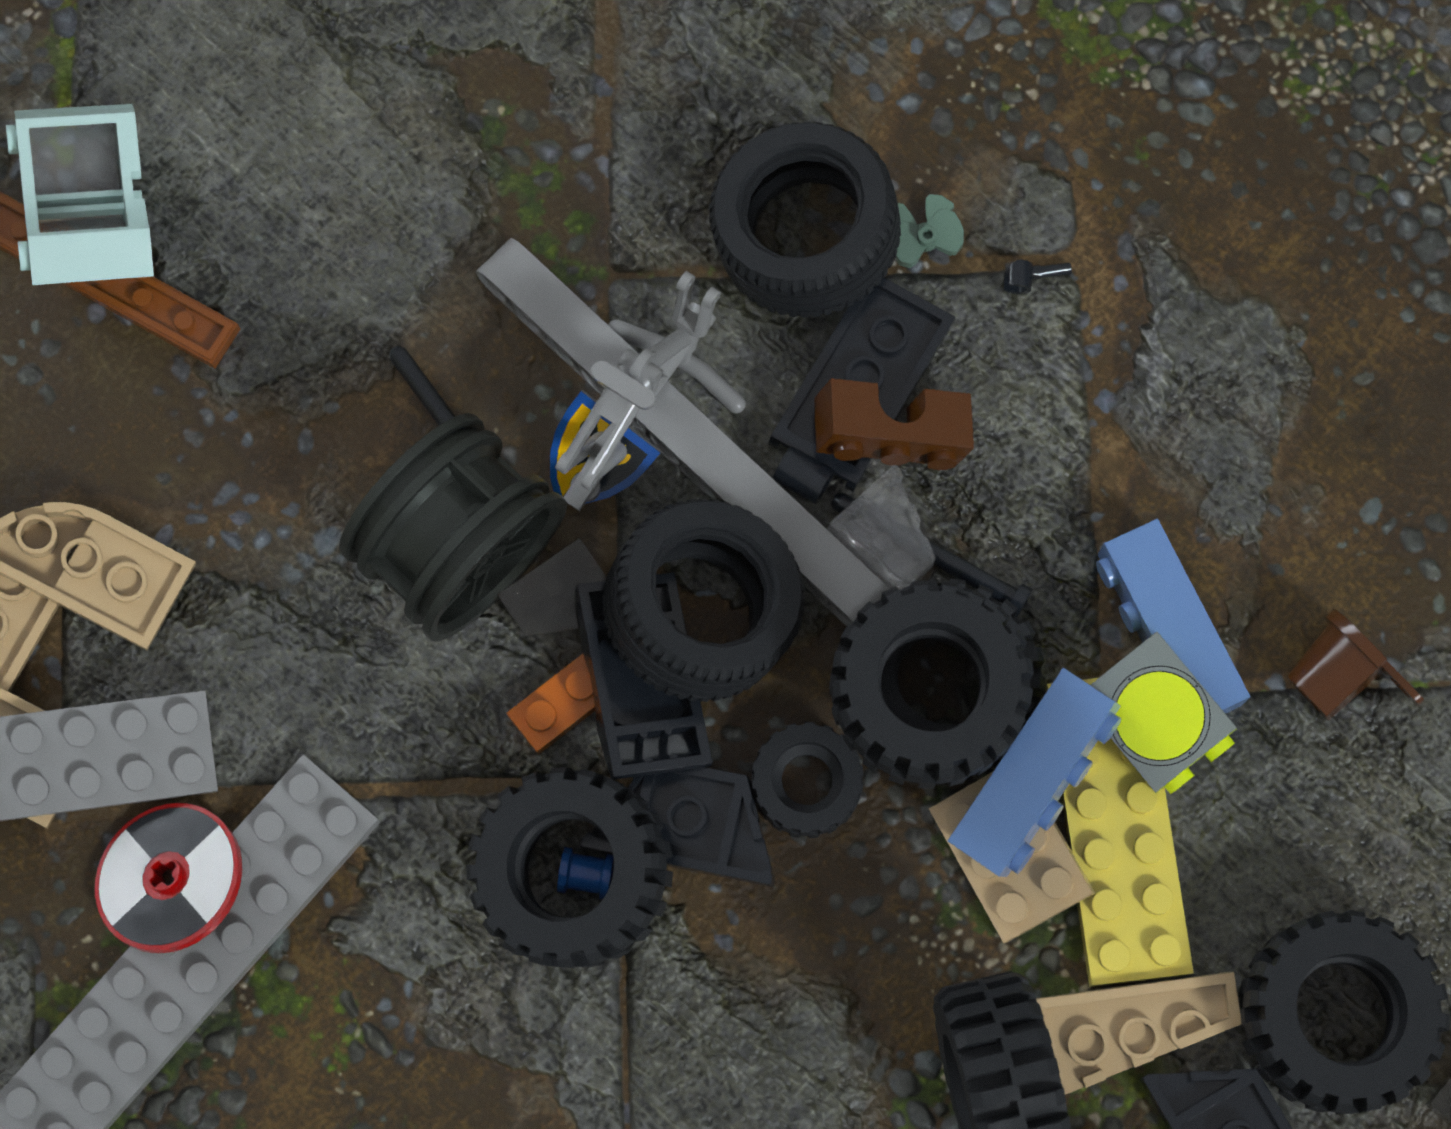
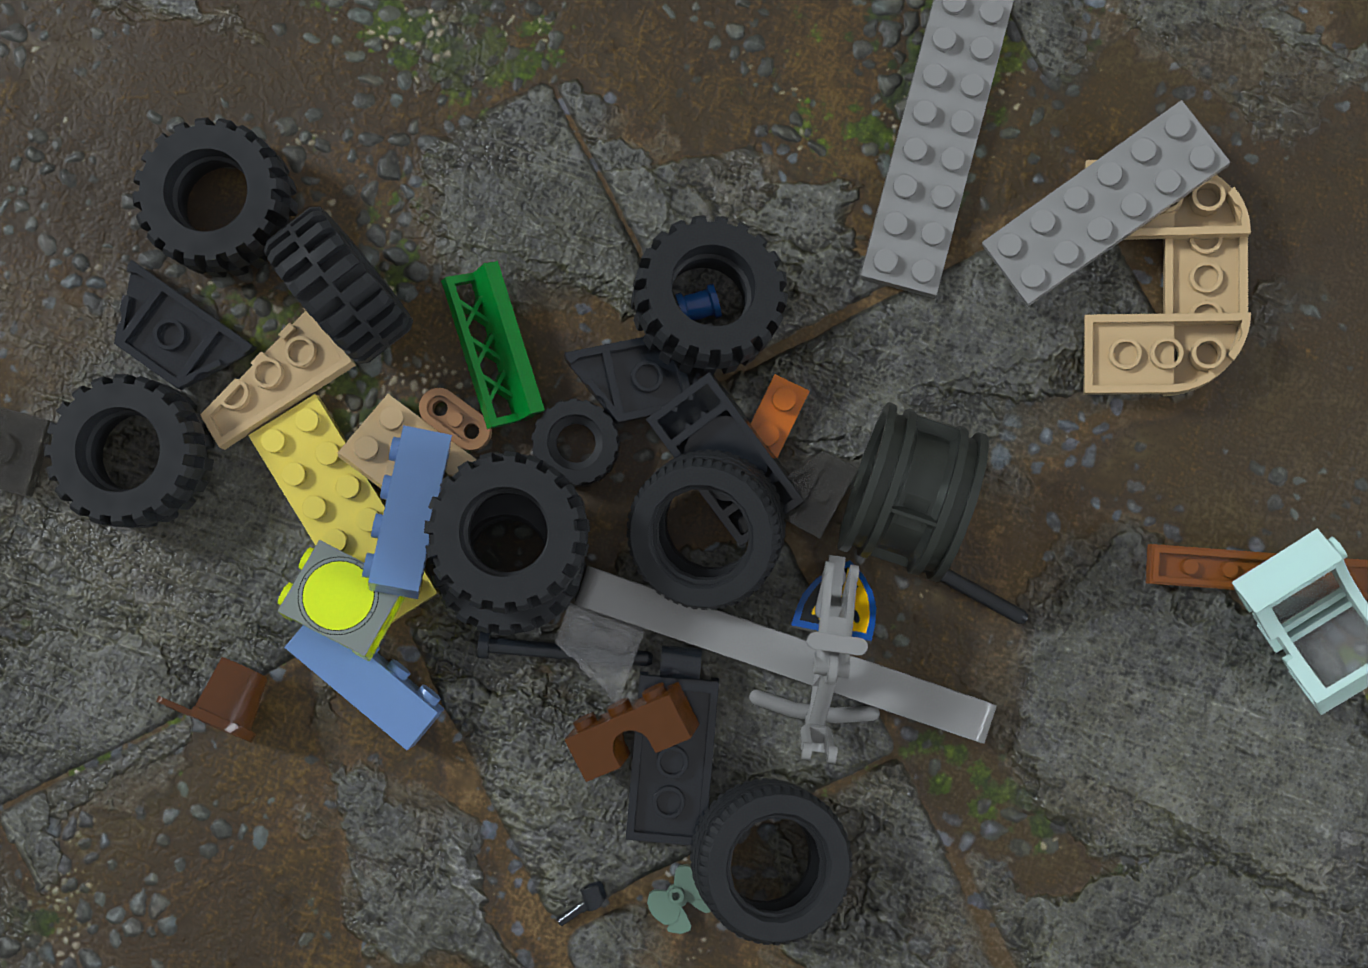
camera: 160 degrees right, 10 degrees up
piece [95,803,242,953] -> none
none -> medium nougat plate [419,388,492,451]
none -> green fence [441,261,545,430]

